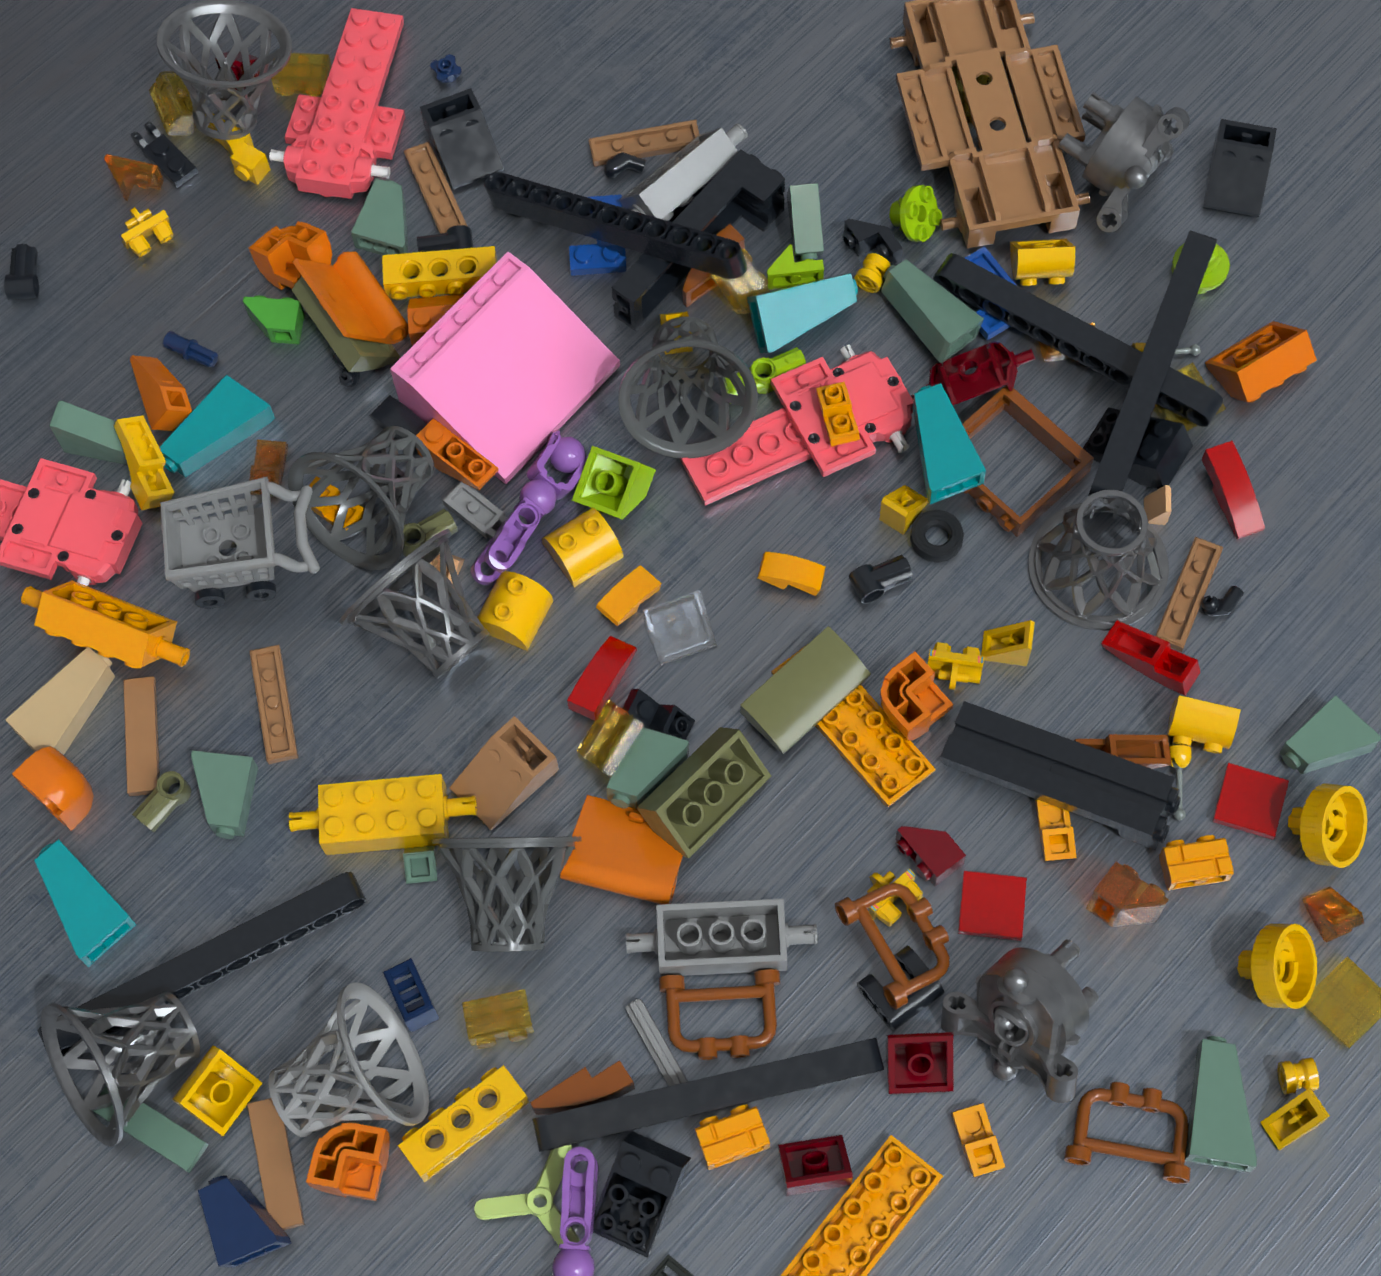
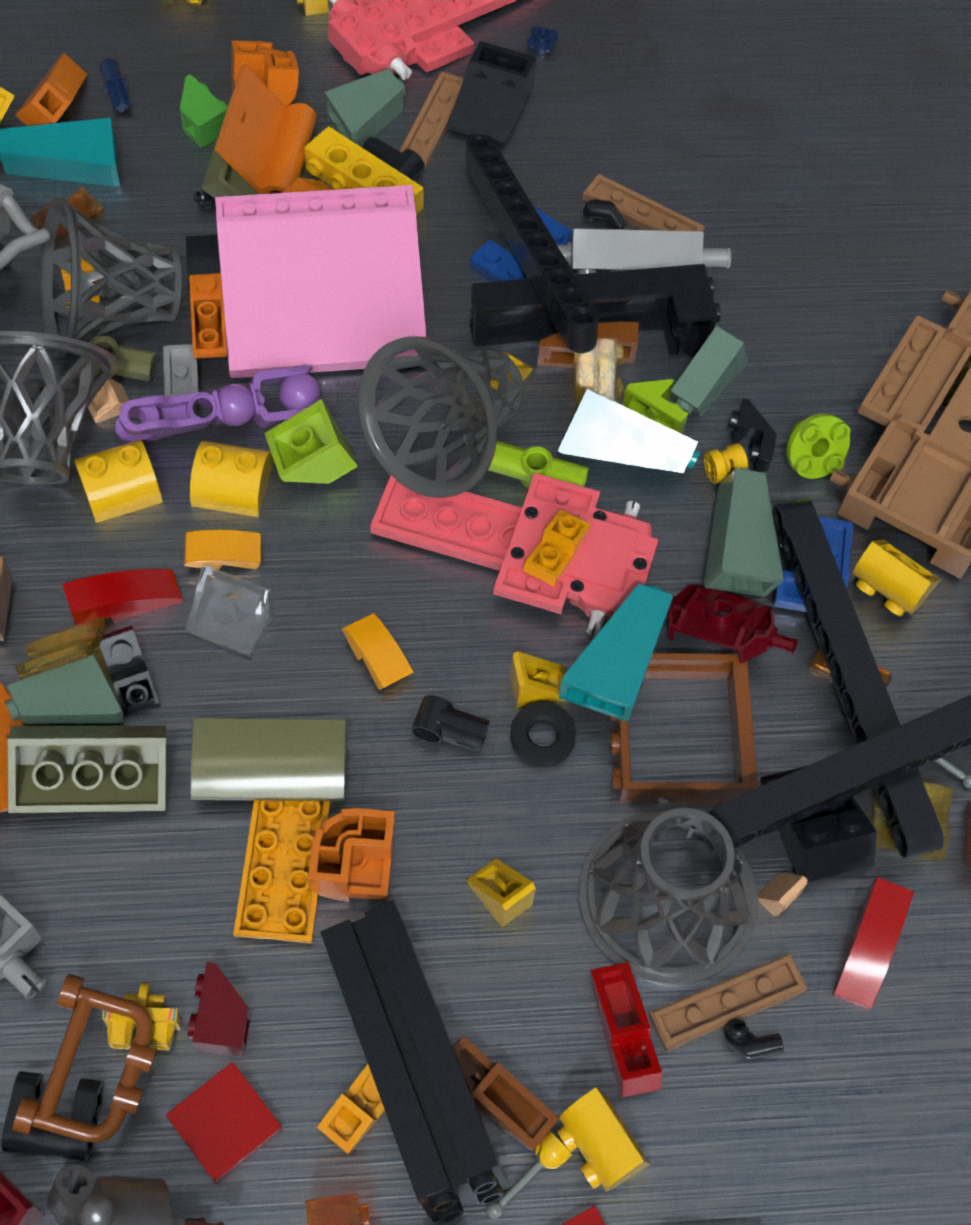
camera: 35 degrees right, 5 degrees down
yellow hips [927,642,984,690] -> none

